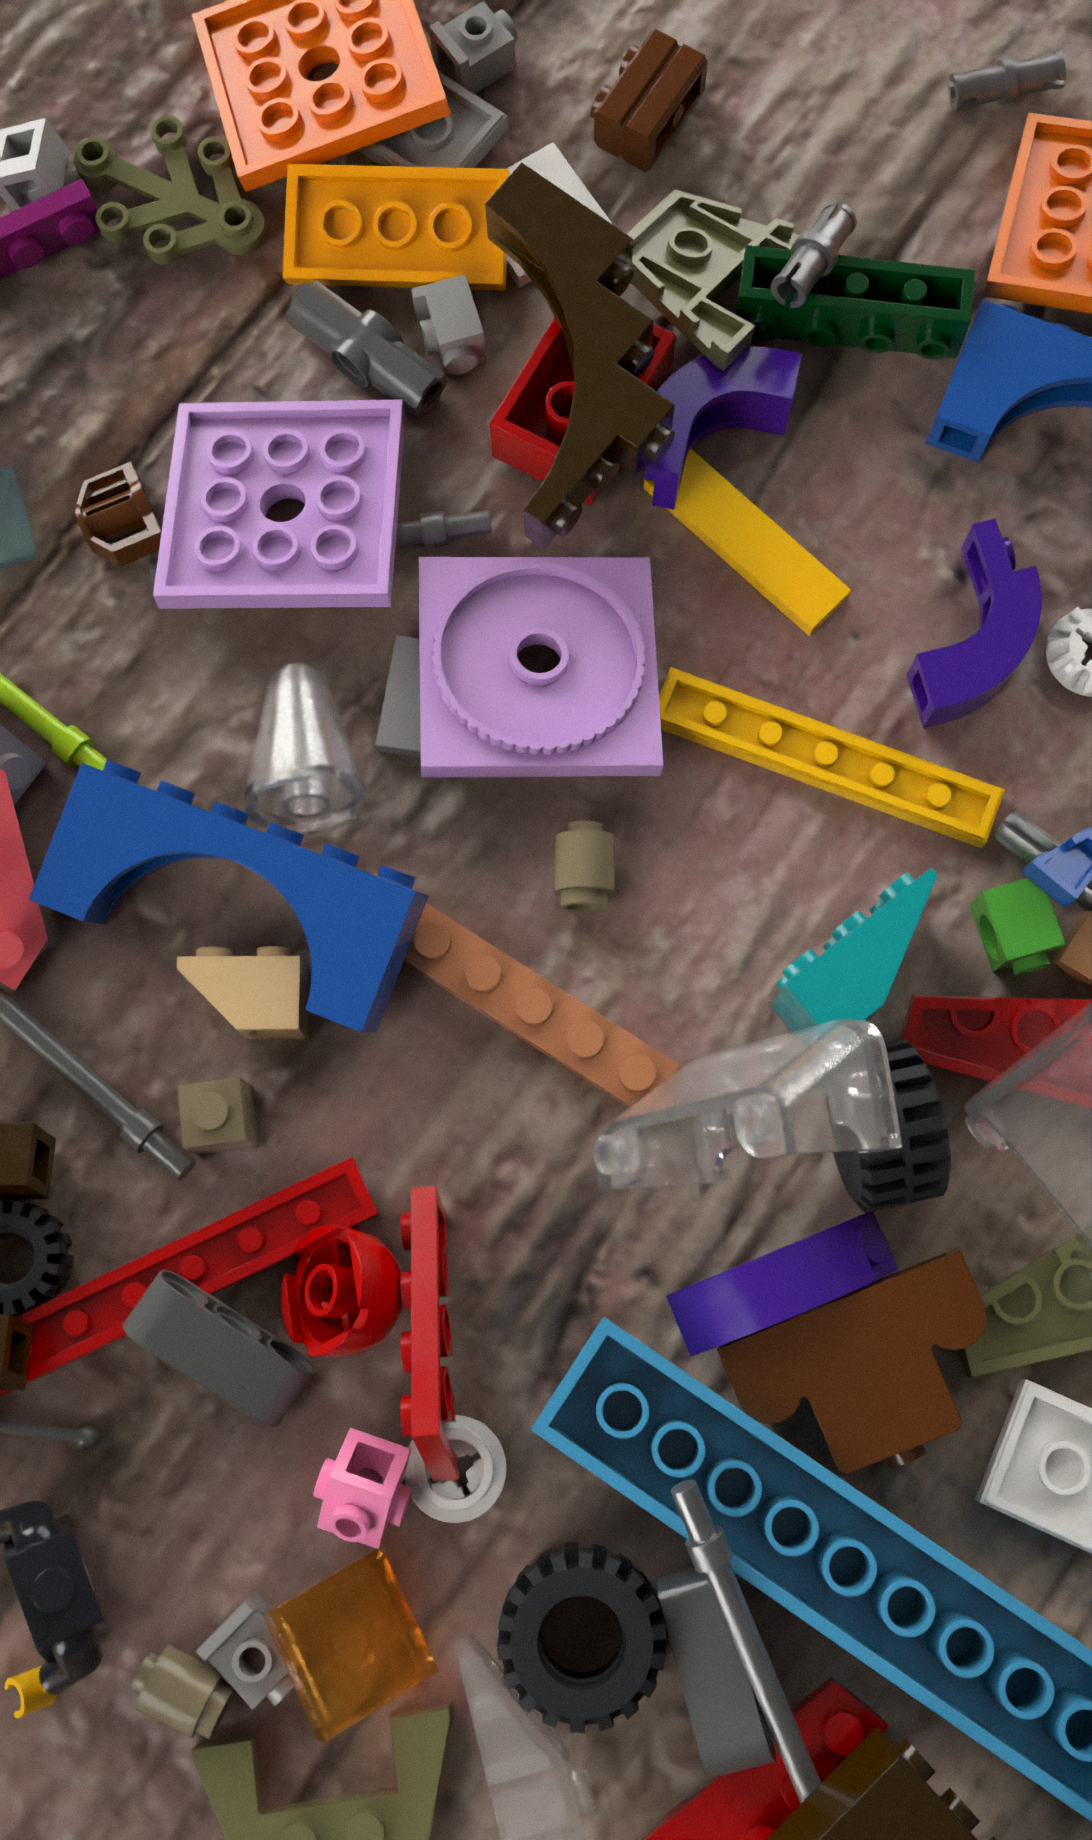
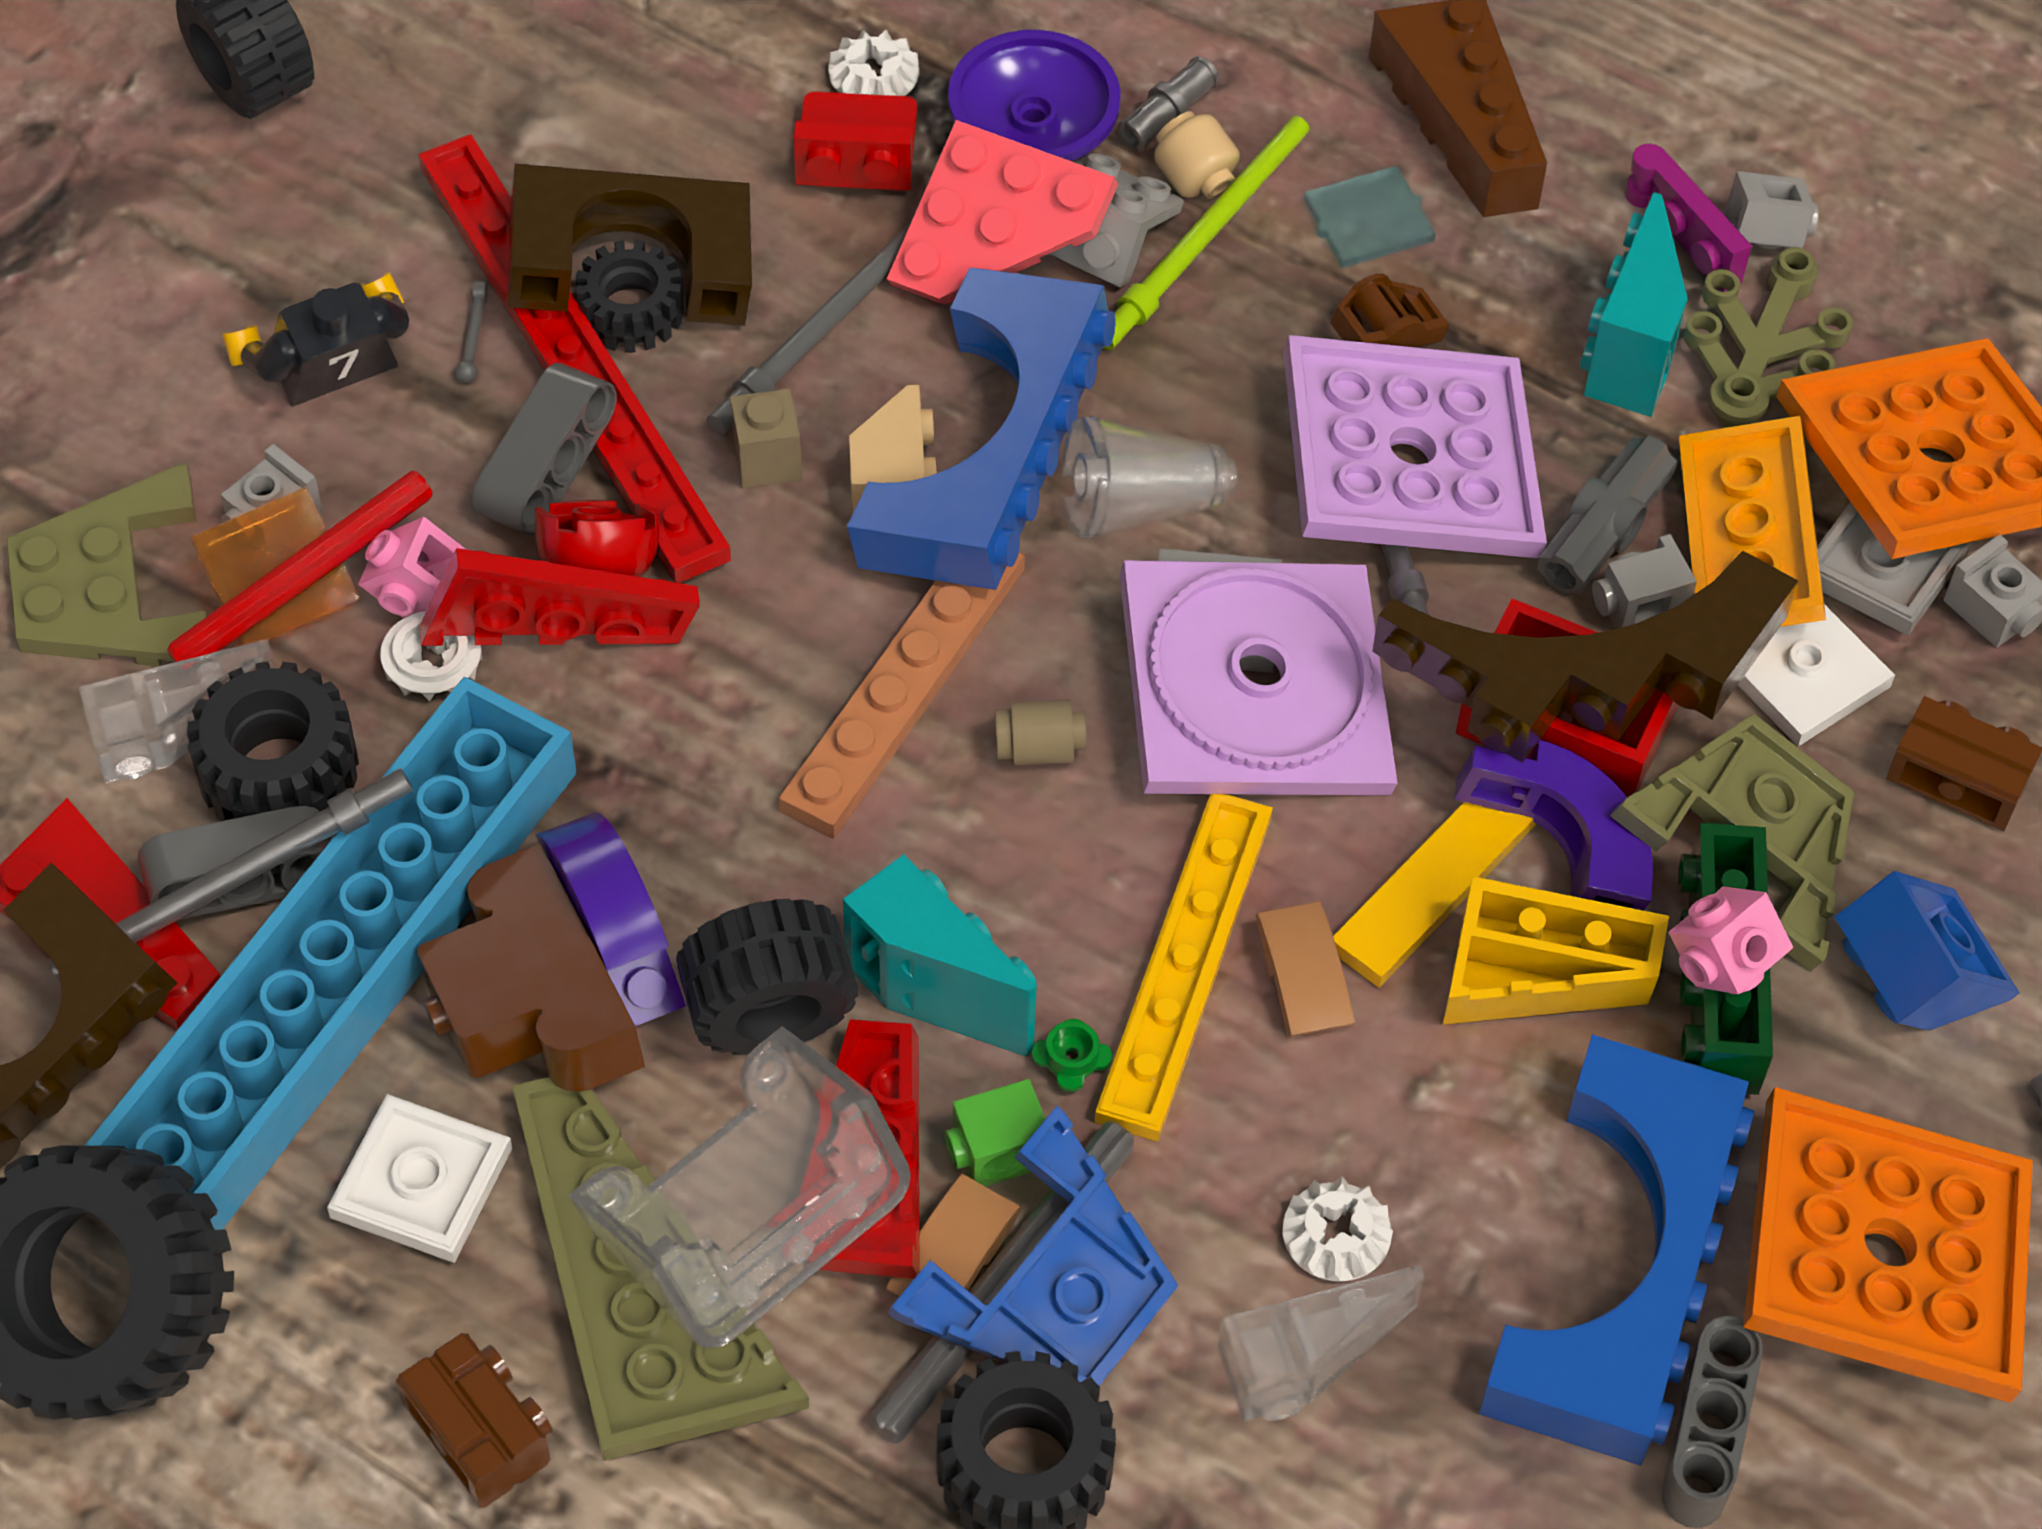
camera: 80 degrees right, 20 degrees down
dark tan brick [131,1644,235,1740] -> none
clear windscreen [594,1019,903,1192] -> none
flat silver pin [771,201,857,308] -> none
dark purple arch [906,518,1042,728] -> none
none -> red axle [167,470,433,673]
none -> green plate [1032,1019,1112,1092]
none -> medium nougat slope [1256,901,1355,1039]
none -> yellow wedge [1442,876,1669,1025]
none -> teal slope [1579,192,1688,417]
none -> bright pink brick [1668,886,1793,994]
none -> blue slope [1834,871,2020,1031]

